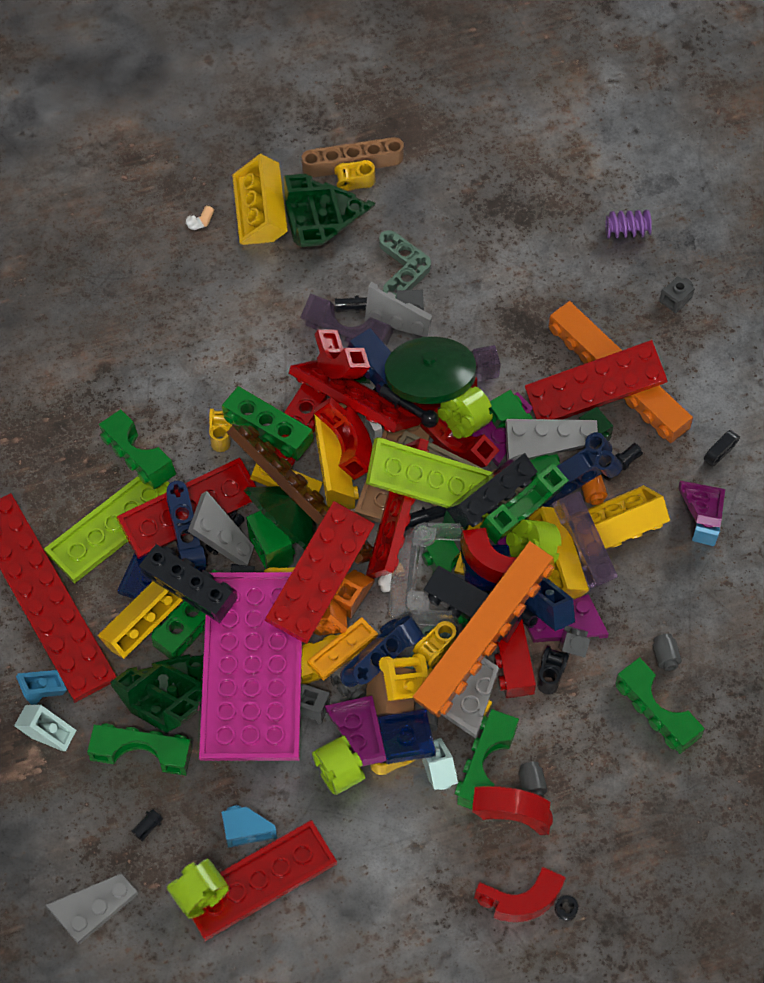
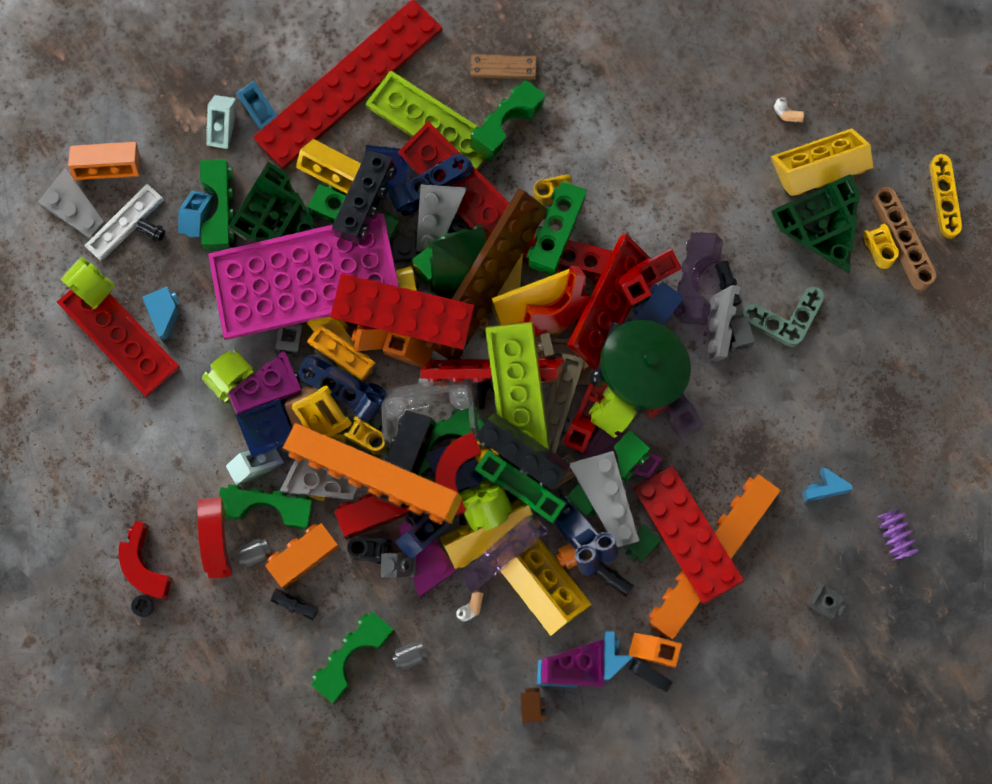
camera: 80 degrees right, 15 degrees up
none -> orange brick [68,142,141,180]
none -> white tile [84,184,164,262]
none -> dark azure slope [178,191,213,237]
none -> orange brick [265,523,340,590]
none -> black pin [270,588,319,621]
none -> arm [456,591,484,621]
none -> medium nougat tile [471,54,536,79]
none -> reddish brown brick [520,688,546,723]
none -> dark azure slope [604,631,633,681]
none -> orange slope [628,633,682,669]
none -> dark azure slope [802,467,853,502]
none -> yellow beam [929,154,962,239]

